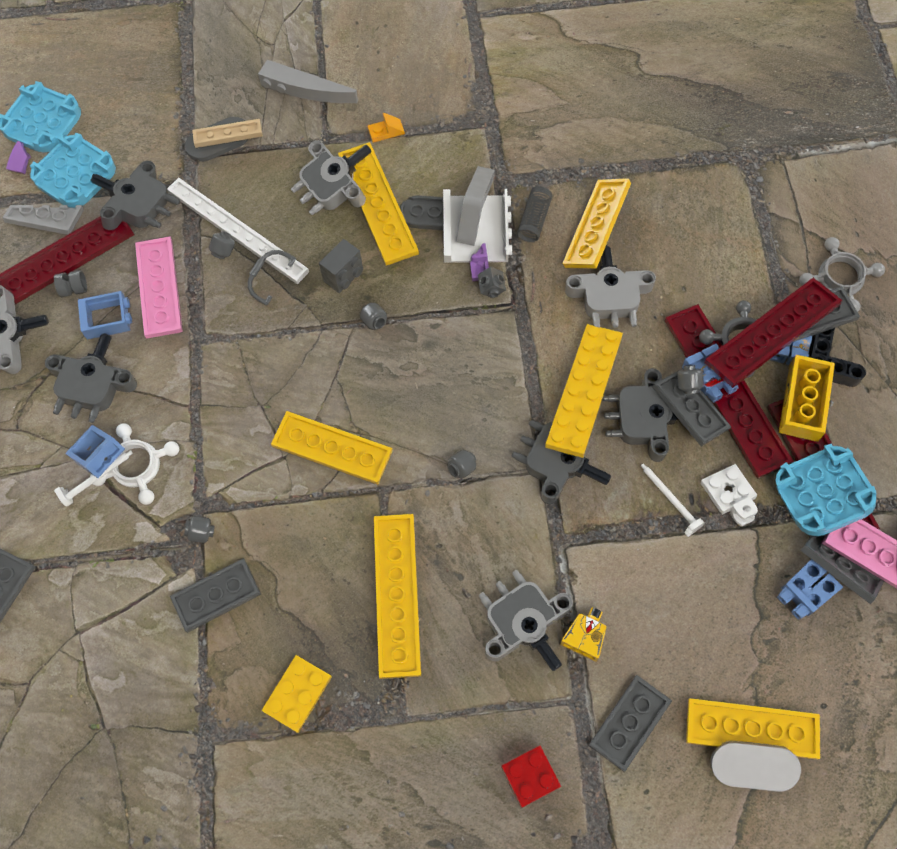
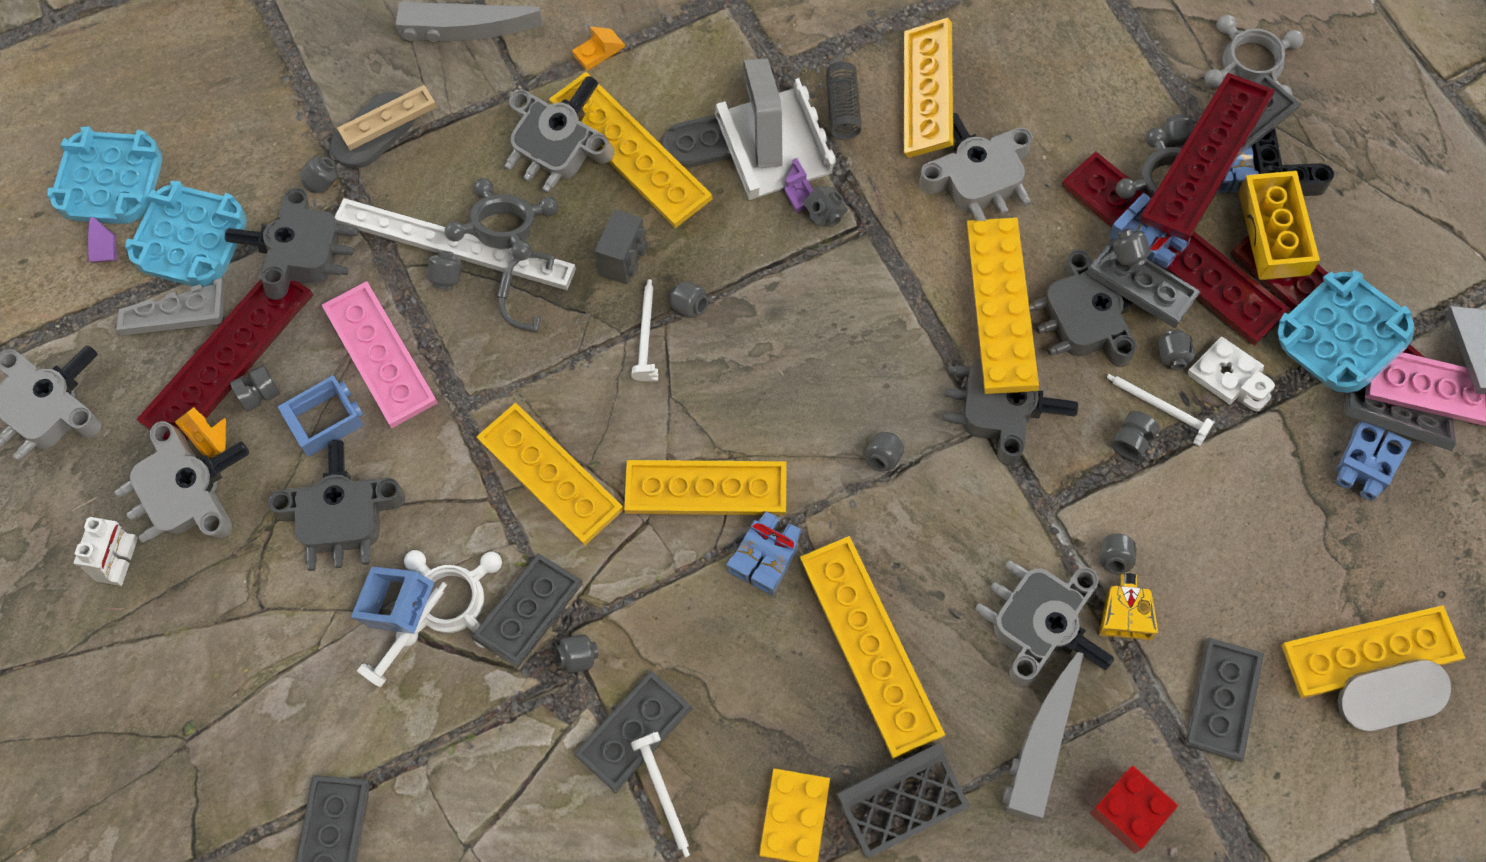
camera: 20 degrees left, 0 degrees up
none -> light orange slope [175,408,226,458]
none -> dark grey head [300,156,338,193]
none -> dark grey piece [444,178,559,261]
none -> dark grey tile [472,553,583,668]
none -> yellow plate [476,402,624,546]
none -> white piece [631,279,658,382]
none -> white piece [631,732,690,857]
none -> medium blue hips [726,512,801,596]
none -> dark grey fence [834,743,970,859]
none -> light grey slope [1002,652,1083,823]
none -> dark grey head [1099,533,1137,575]
none -> dark grey wheel [1111,411,1160,461]
none -> dark grey head [1158,330,1195,370]
none -> dark grey head [1161,114,1195,148]

